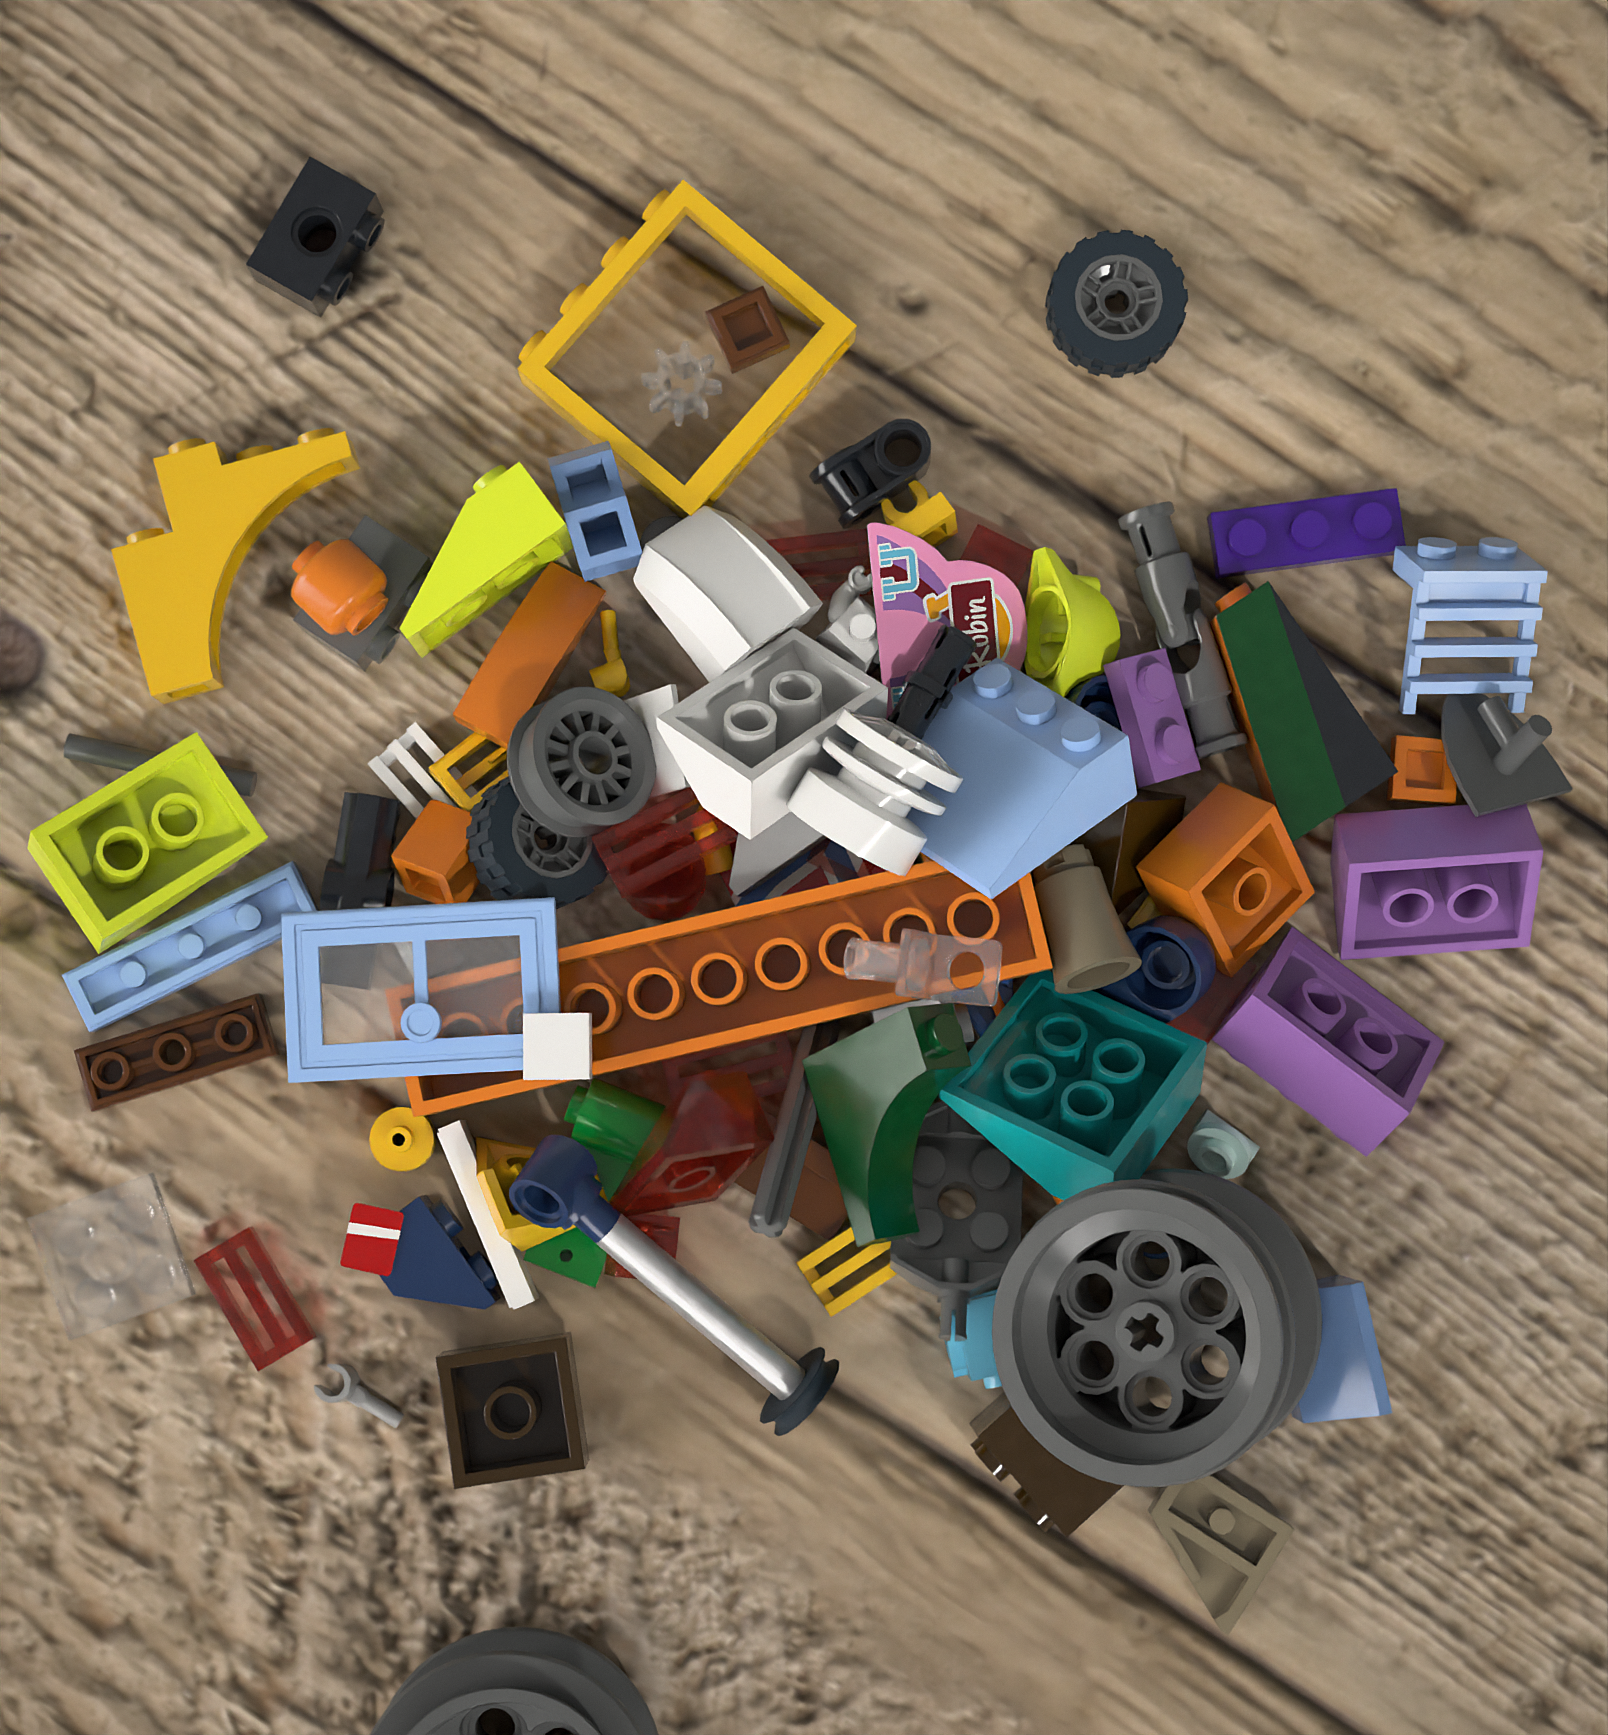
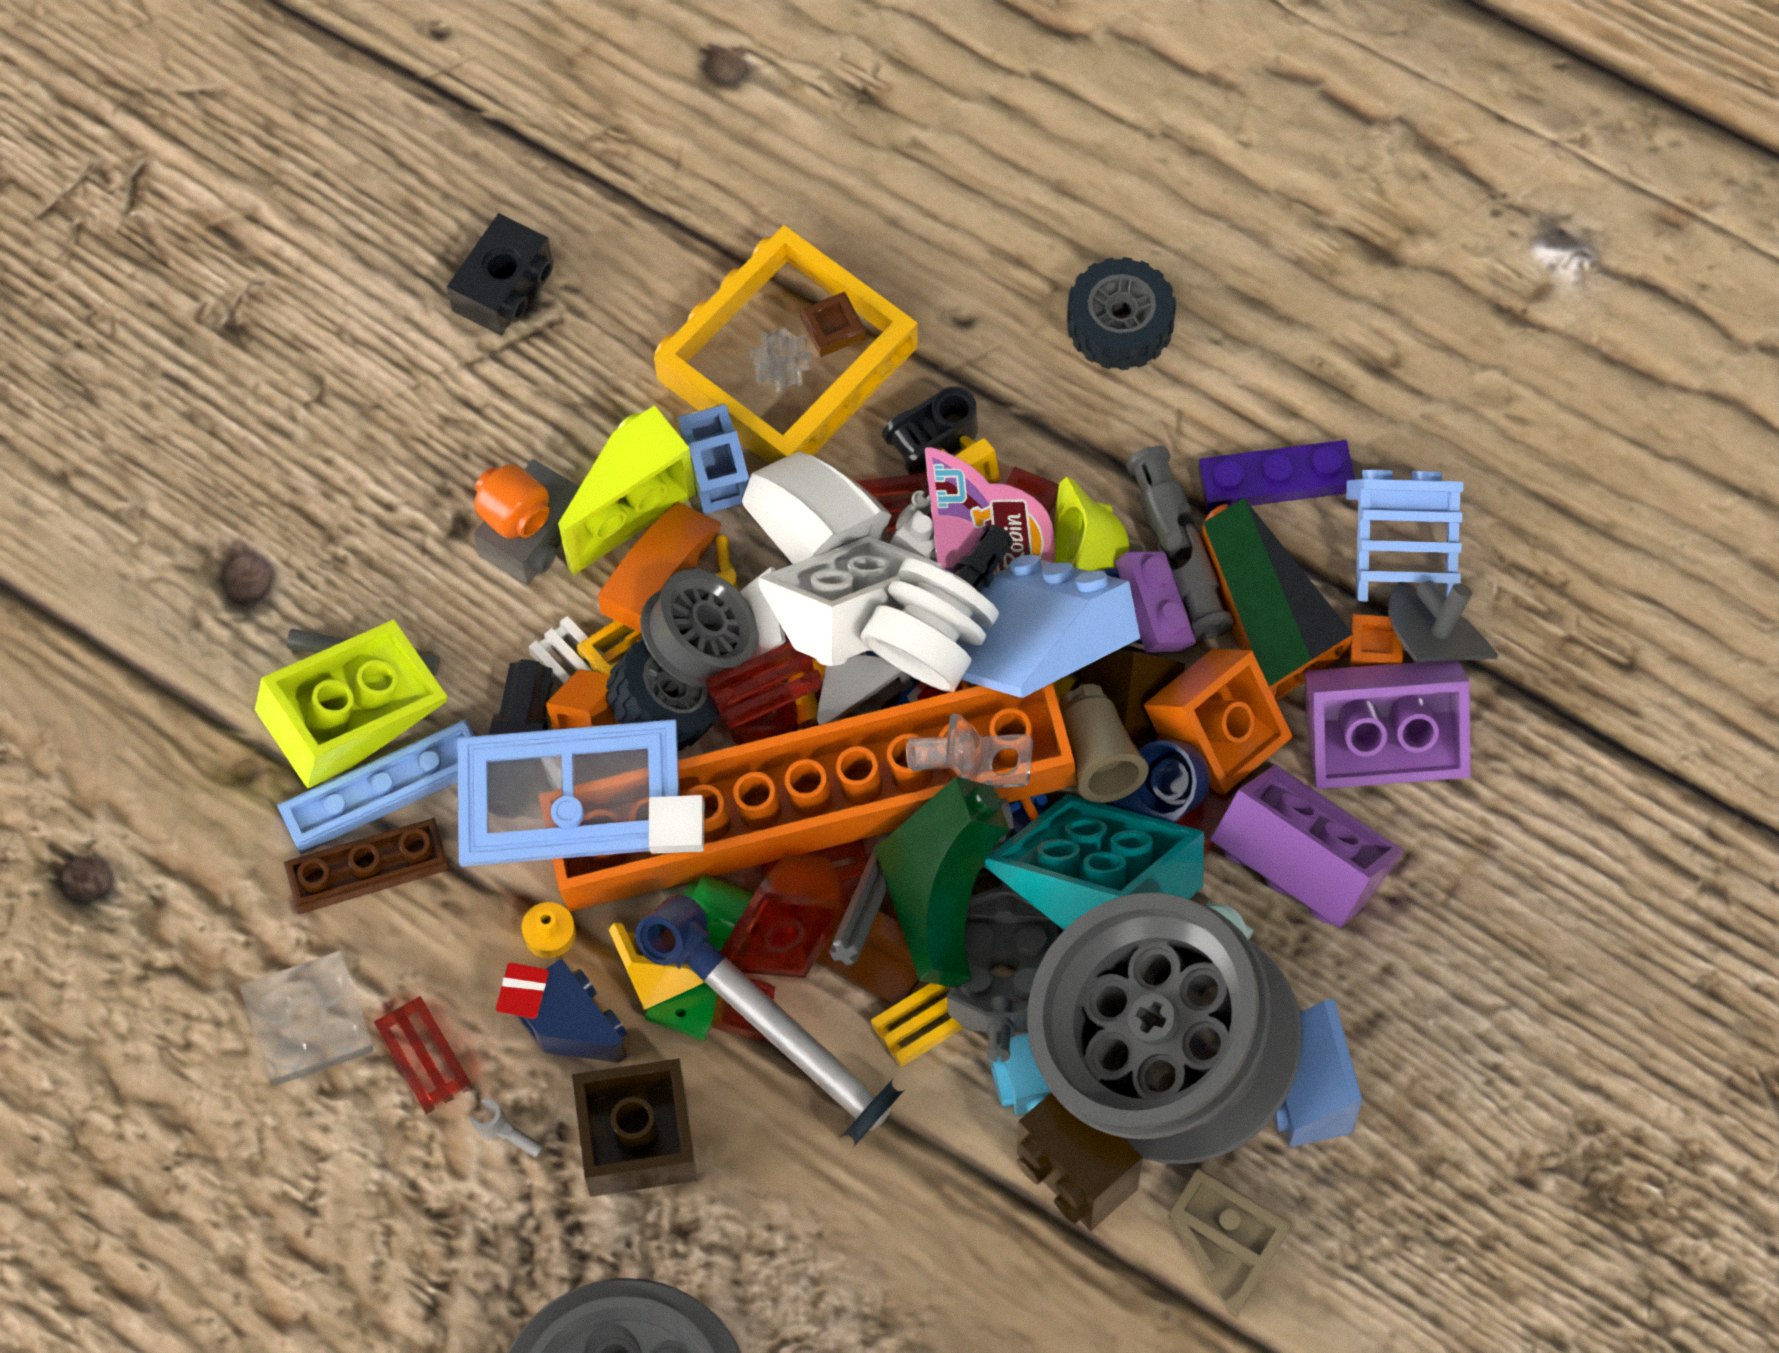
camera: 10 degrees right, 20 degrees down
yellow arch [111,428,360,704] -> none
white tile [437,1120,539,1310] -> none

